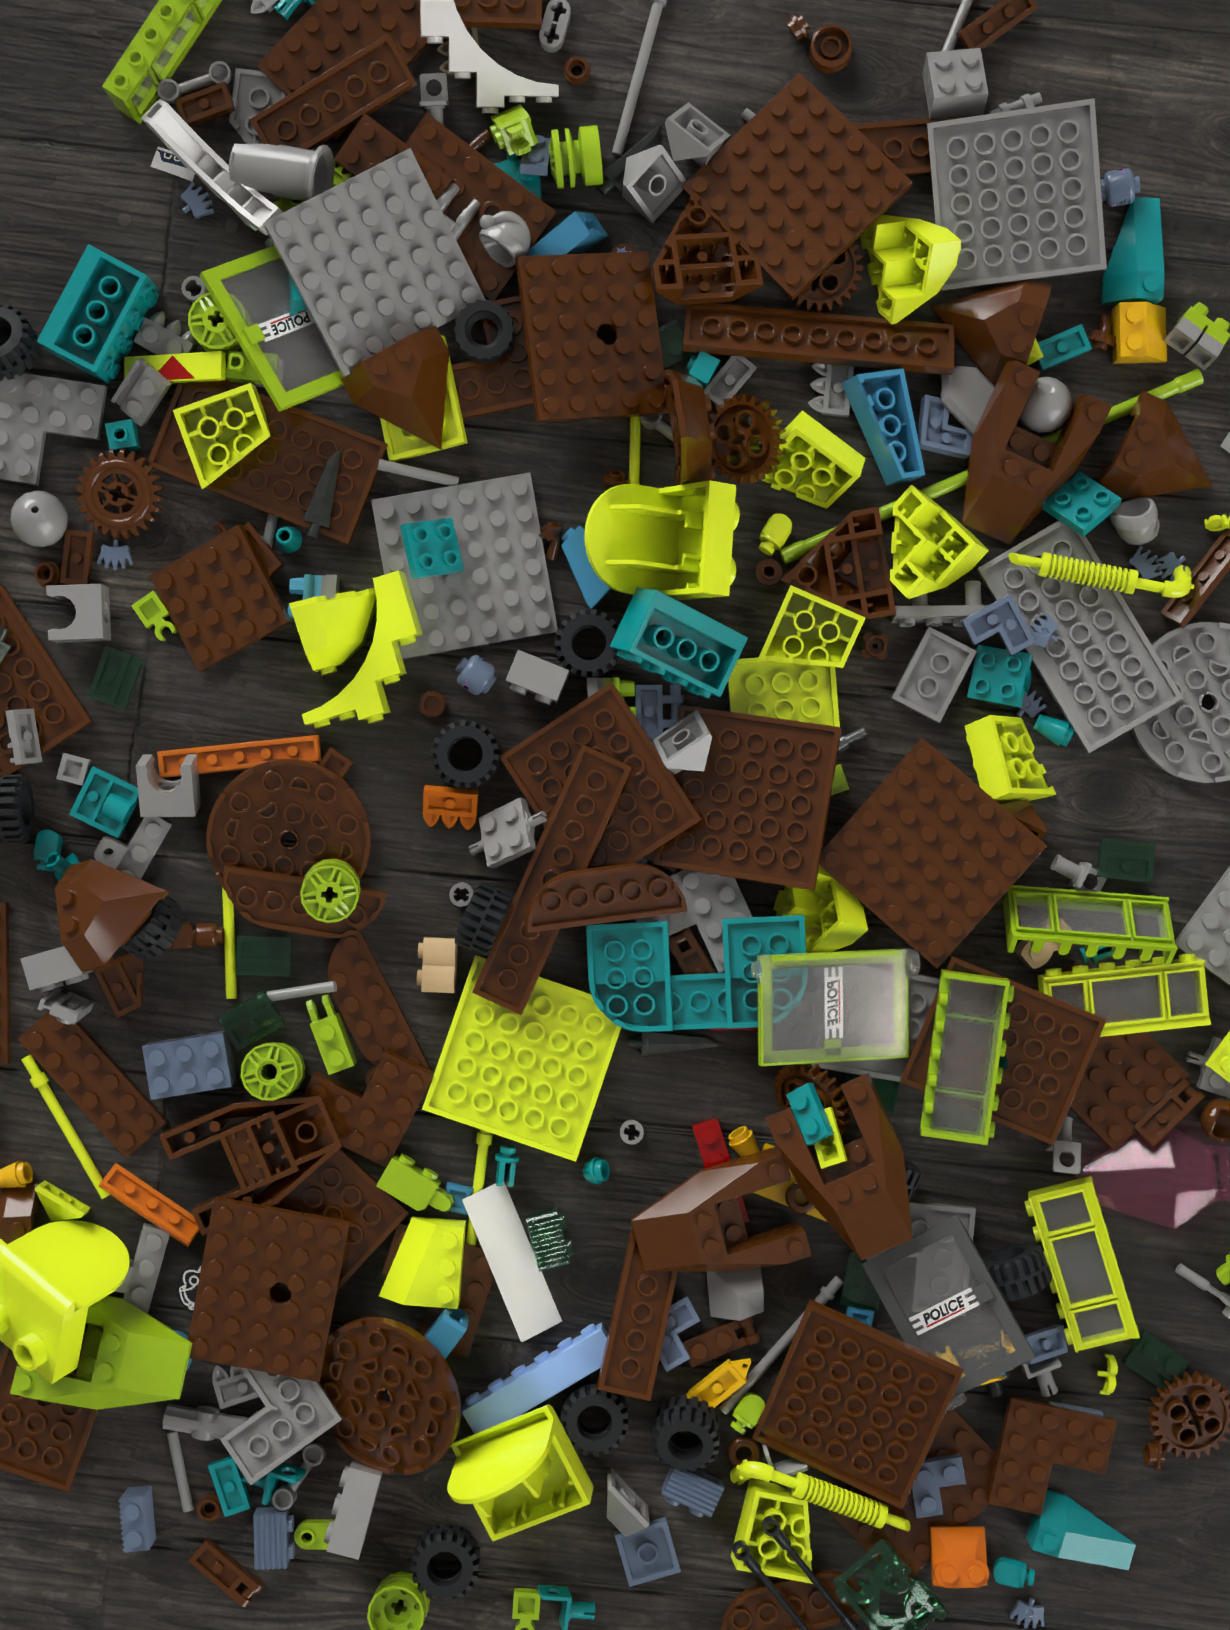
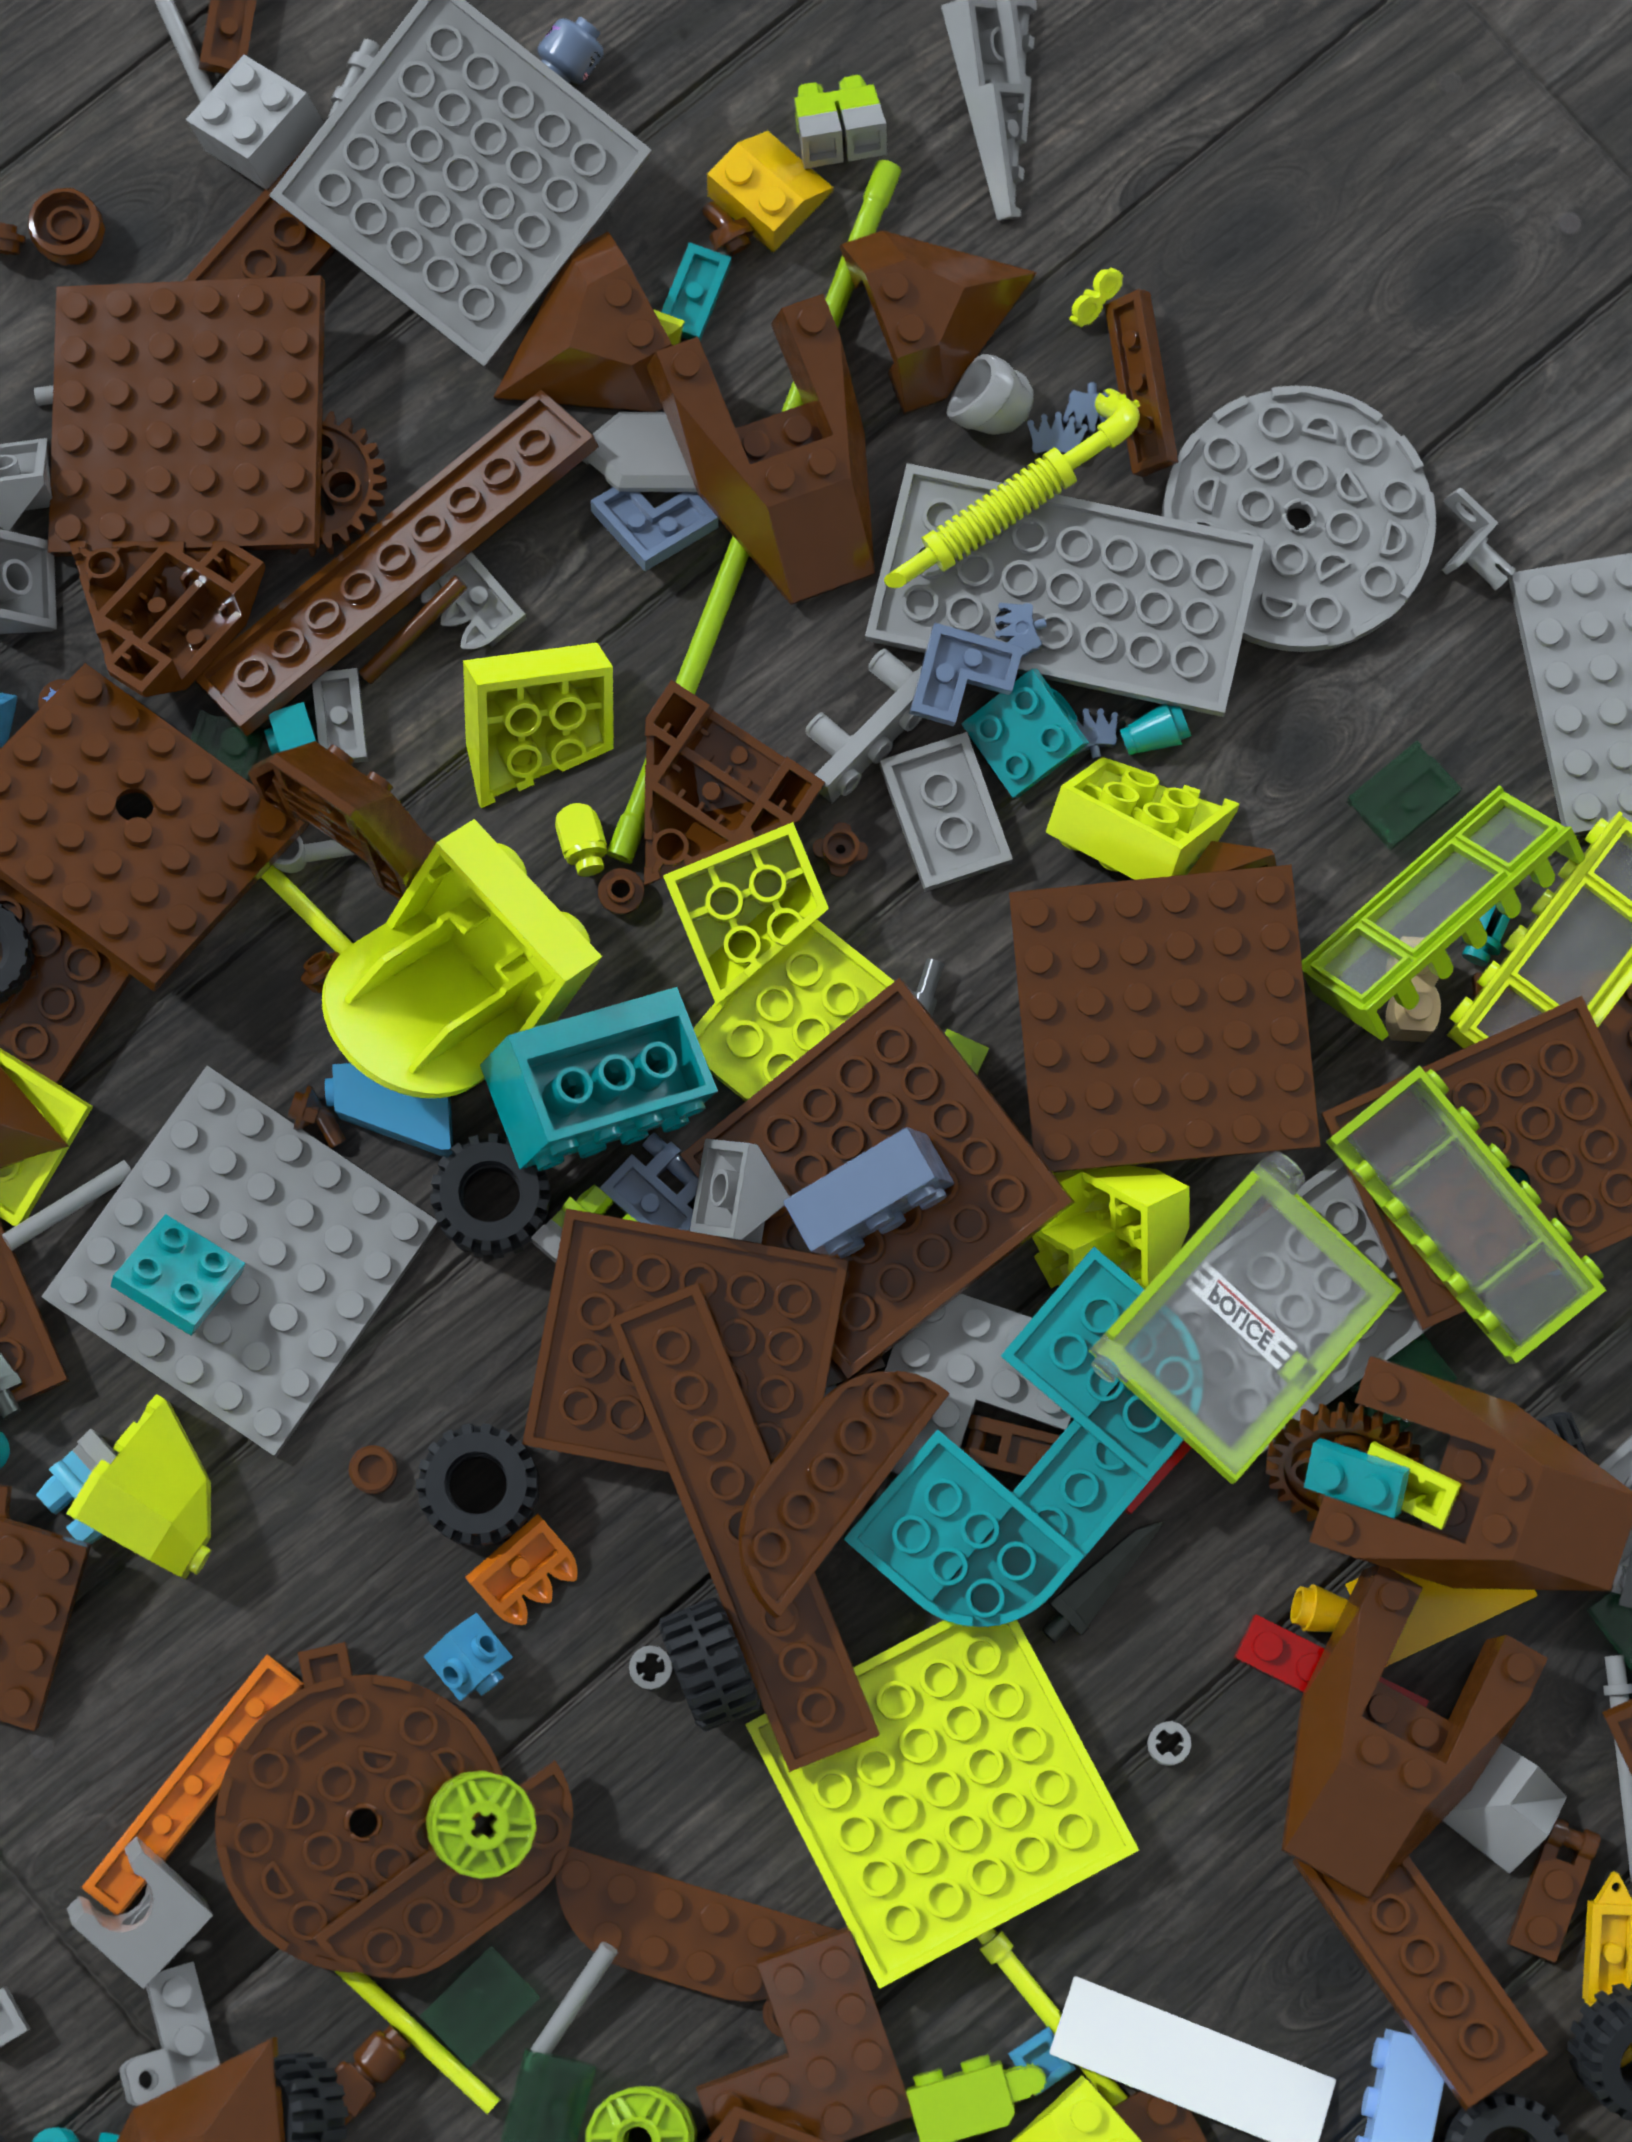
camera: 55 degrees left, 10 degrees down
teal plate [69,766,139,838] -> none
neon yellow arch [302,570,423,729] -> none
lime hinge [306,994,358,1075] -> none
tan brick [417,937,458,993] -> none
sand blue head [455,655,497,695] -> none
light grey plate [469,797,548,869] -> none
teal arm [495,1145,519,1187] -> none
light grey brick [506,650,569,706] -> none
clear green brick [526,1207,574,1272] -> none
teal plate [583,1157,610,1185] -> none
sand blue plate [660,1296,701,1372] -> none
reddish brown gear [709,394,787,484] -> none
reddish brown piece [785,1181,814,1214] -> none
dark azure wedge [841,368,926,486] -> none
neon yellow brick [860,214,961,324] -> none
neon yellow brick [890,484,989,599] -> none
light grey piece [1019,377,1073,433] -> none
teal plate [1043,472,1121,537] -> none
light grey bracket [1050,854,1107,892] -> none
teal wedge [1101,197,1164,305] -> none
none -> reddish brown bar [359,575,468,684]
none -> dark azure brick [424,1612,513,1701]
none -> sand blue brick [783,1127,955,1258]

